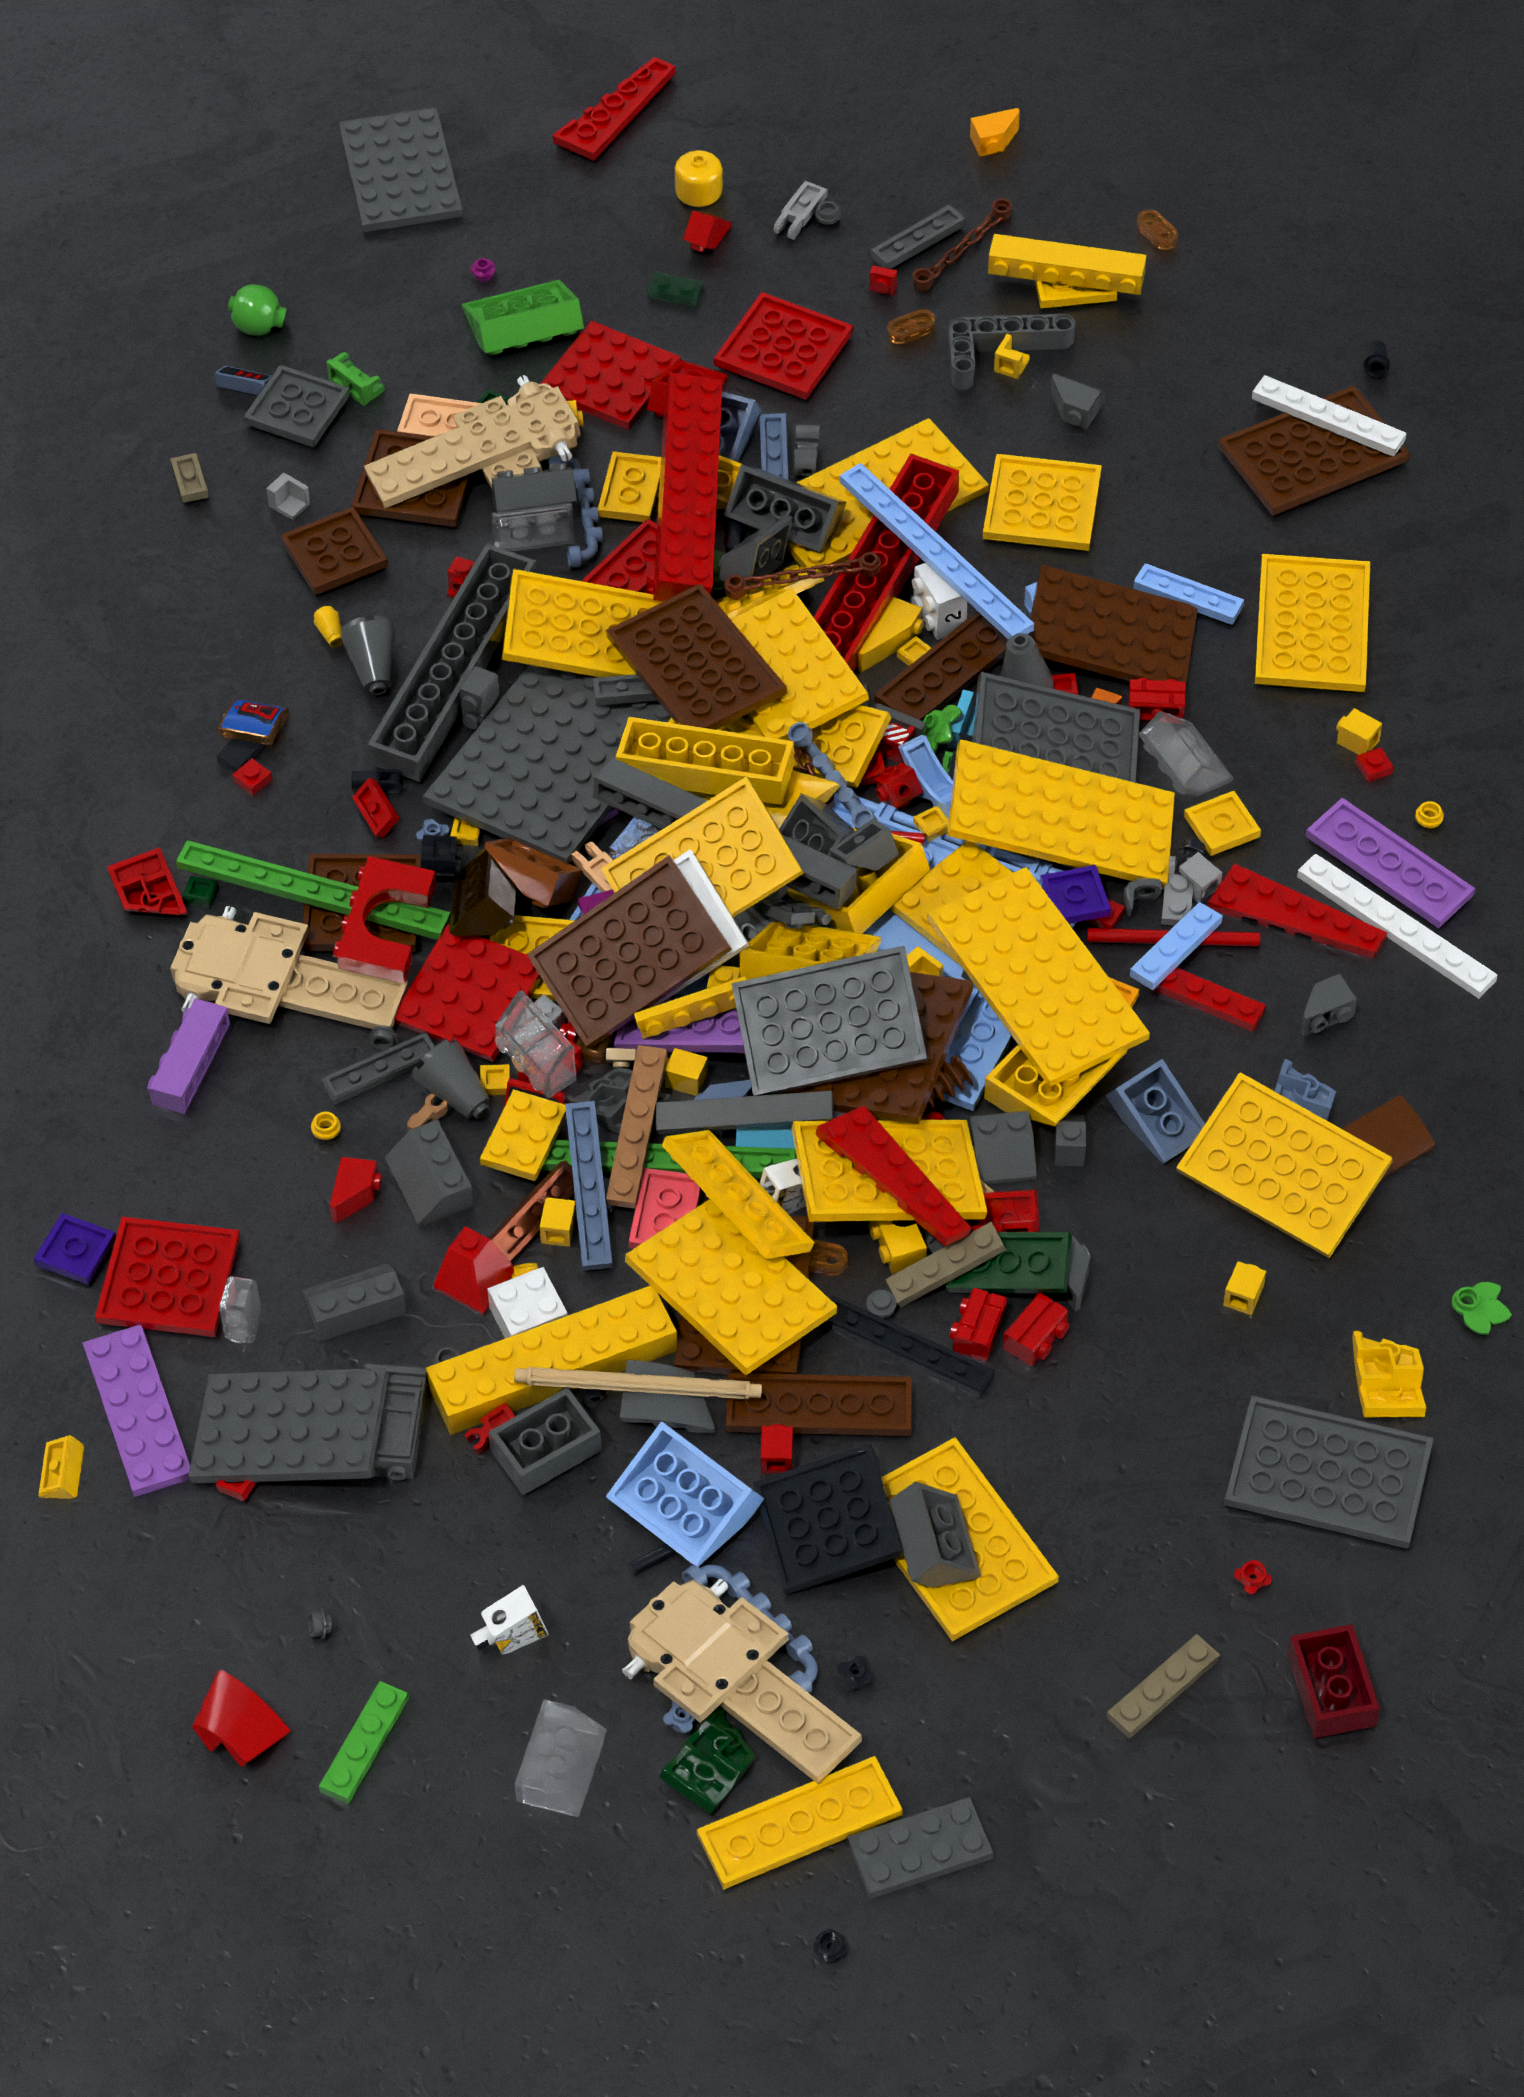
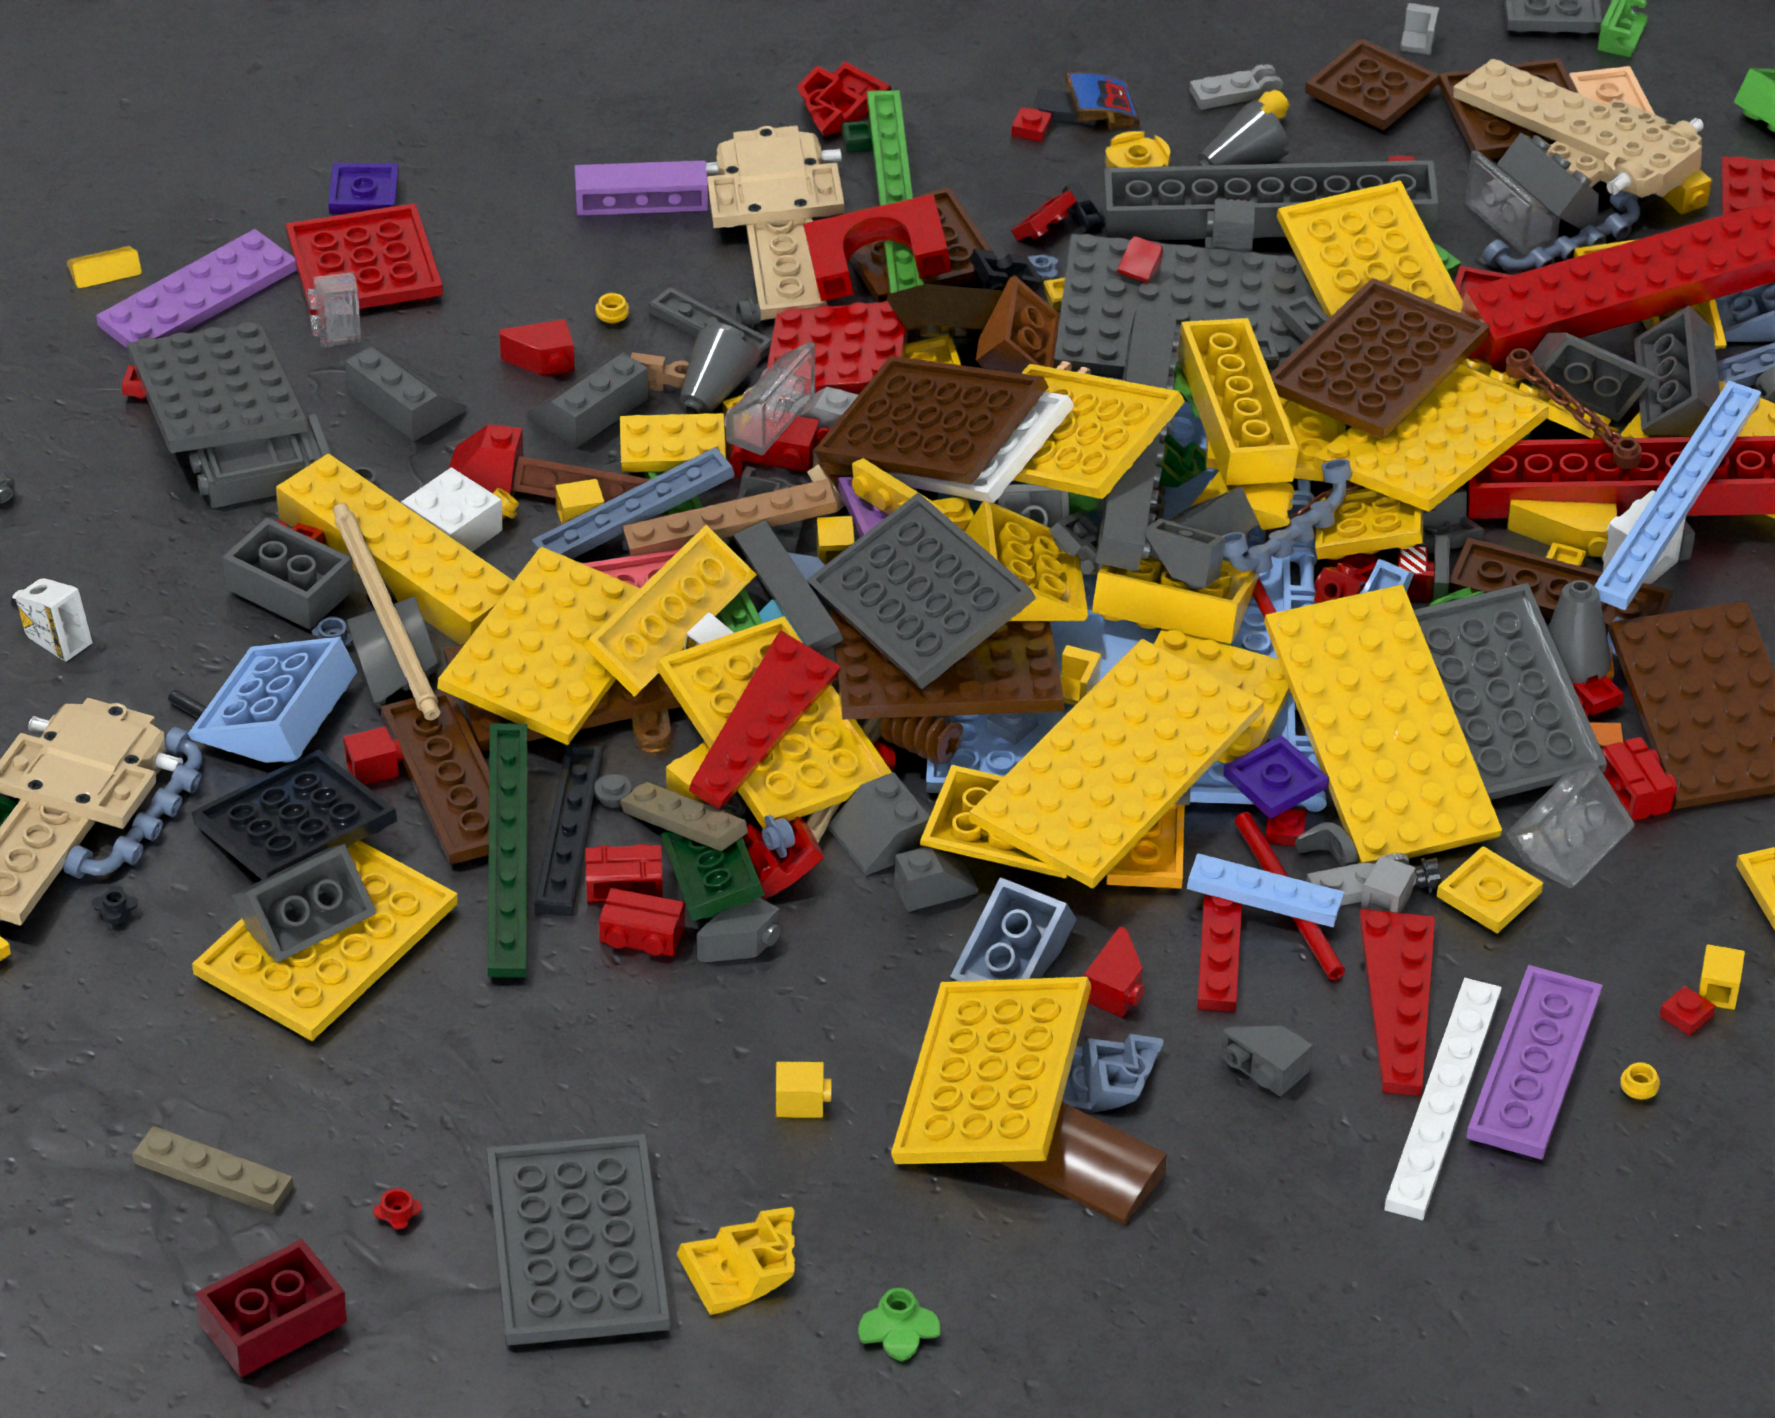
camera: 65 degrees right, 10 degrees down
none -> sand blue plate [312,617,353,646]
none -> dark green plate [488,724,527,977]
none -> sand blue plate [762,815,795,858]
none -> red slope [1083,926,1145,1018]
none -> yellow plate [1105,131,1171,168]
none -> slope [1117,236,1163,283]
none -> light grey hinge [1189,64,1283,110]

